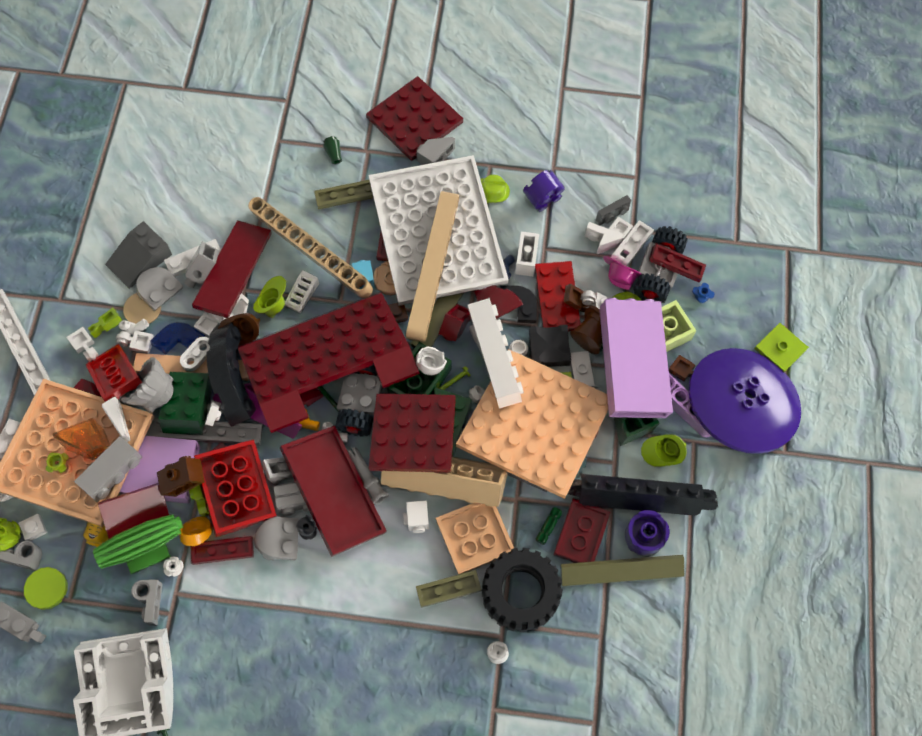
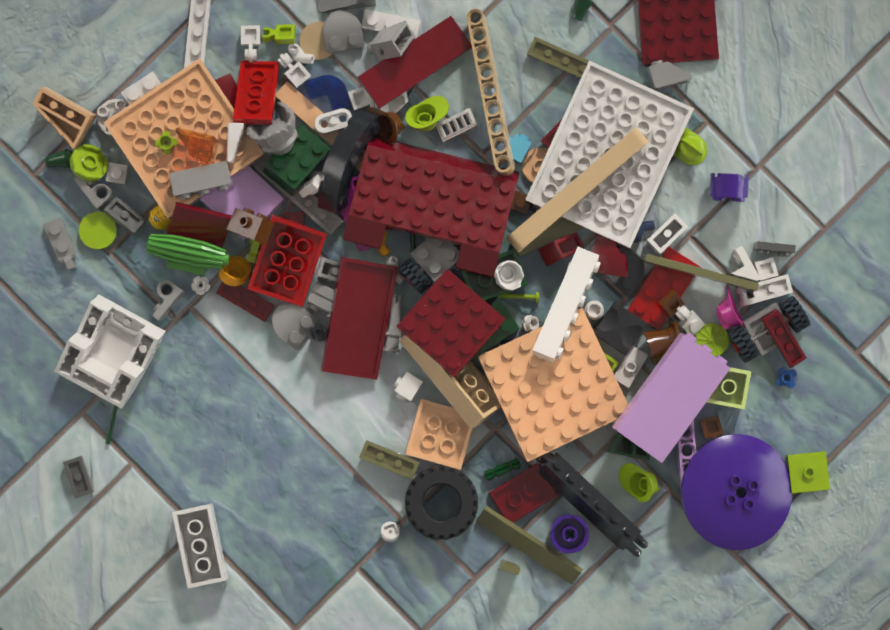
camera: 40 degrees right, 20 degrees up
none -> dark grey plate [103,196,146,236]
none -> olive tile [499,559,520,575]
none -> olive tile [643,254,759,292]

